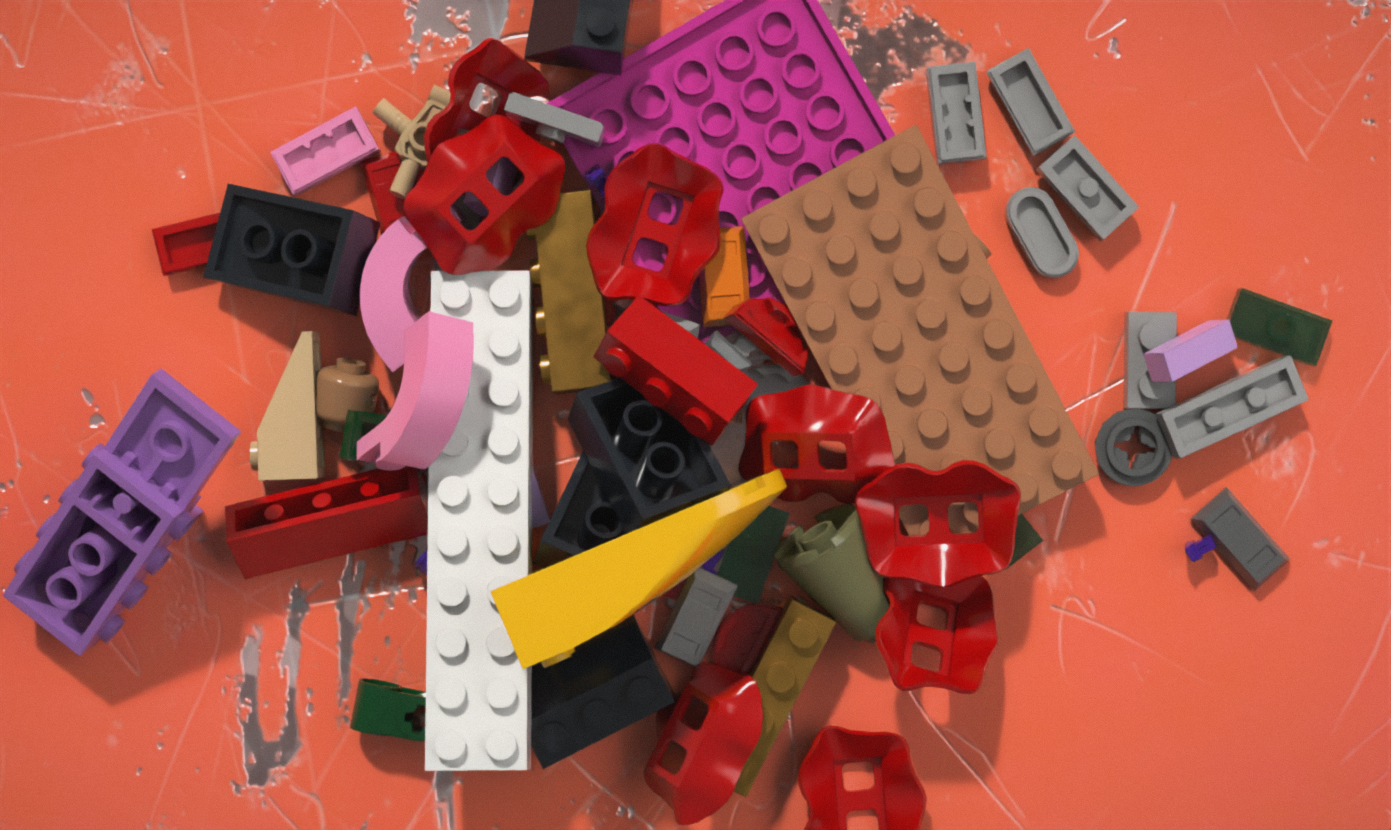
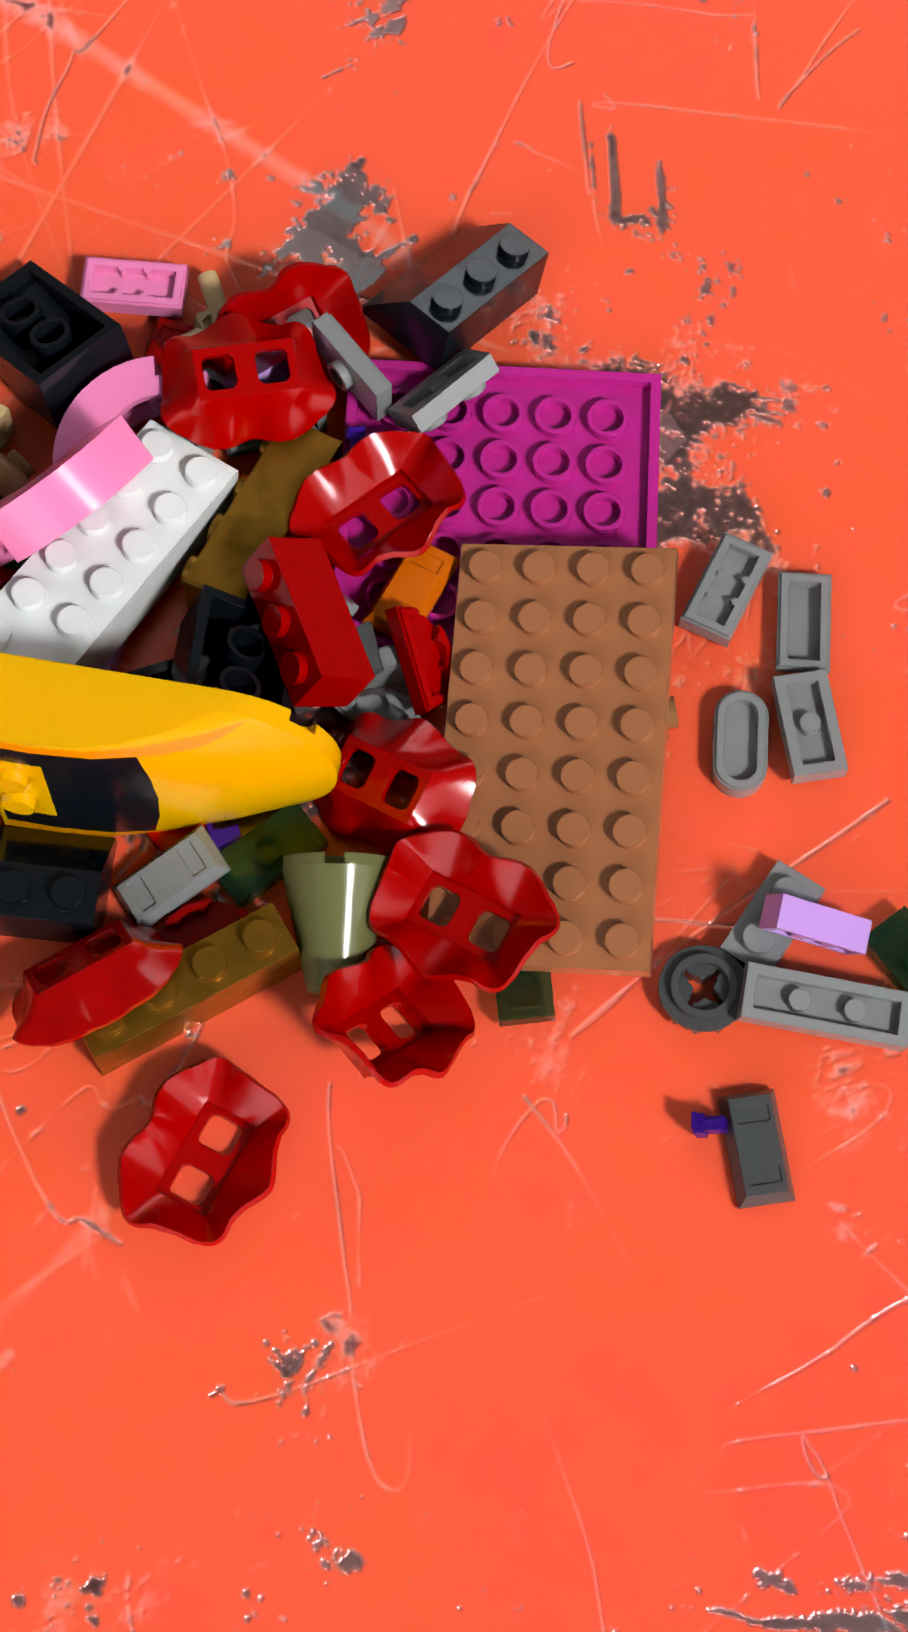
camera: 30 degrees right, 20 degrees down
none -> light grey plate [387,348,500,433]

